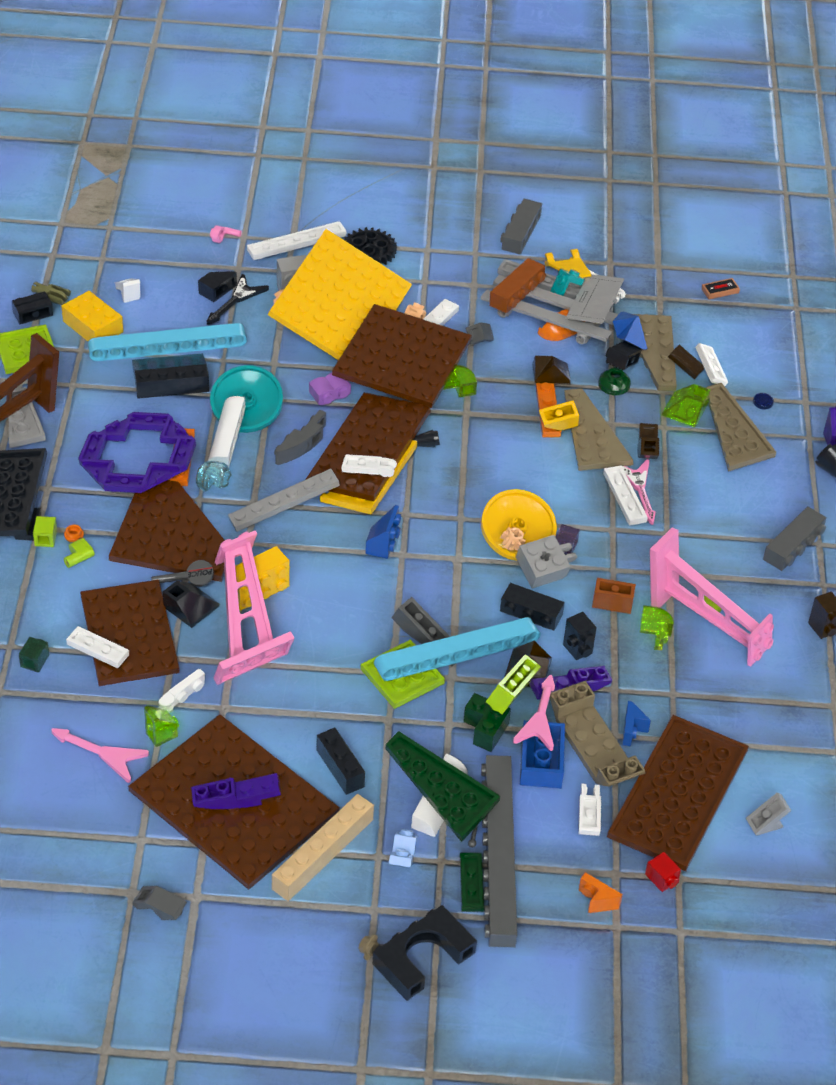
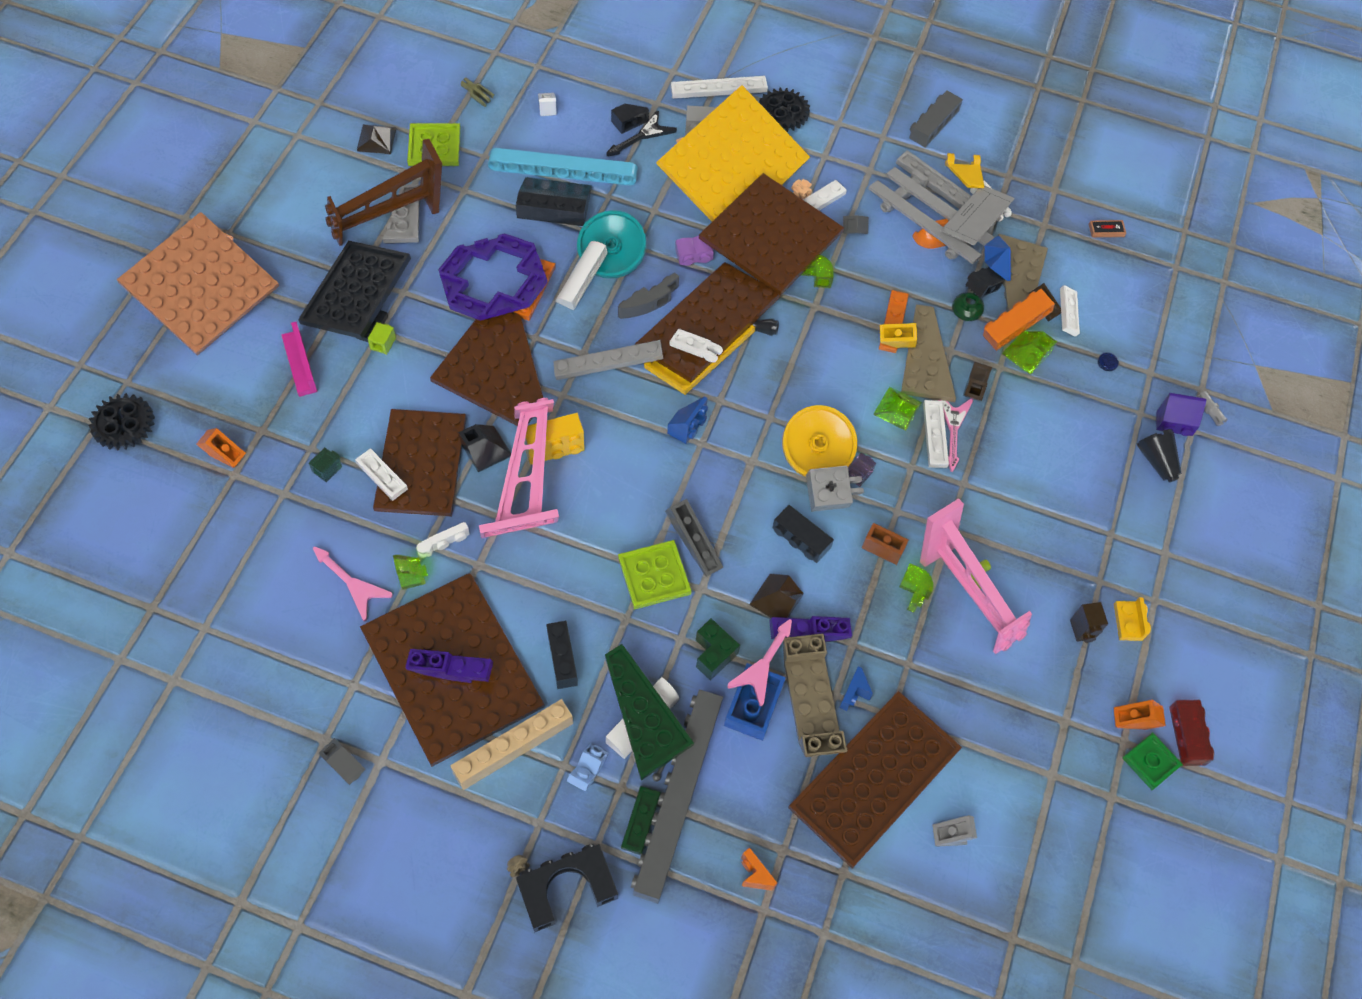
camera: 15 degrees right, 15 degrees up
black brick [12,291,53,325] -> none
yellow brick [61,291,123,342] -> none
lime piece [63,537,95,568] -> none
orange plate [64,524,84,542] -> none
dark grey piece [151,560,214,586] -> none
clear light blue hair [196,461,231,492] -> none
bright pink plate [210,225,242,243] -> none
medium azure beam [374,617,541,681] -> none
lime brick [486,654,541,714] -> none
dark orange brick [489,258,546,313] -> none
light nougat gear [500,527,526,551] -> none
dark brown slope [532,356,571,384] -> none
teal bracket [550,269,585,296] -> none
black brick [563,612,597,660] -> none
white hinge [578,784,601,836] -> none
red brick [645,852,681,892] -> none
dark tan wing [705,382,776,471] -> none
dark grey brick [763,506,827,571] -> none
none -> clear neon green slope [873,386,922,431]
none -> orange brick [983,289,1055,351]

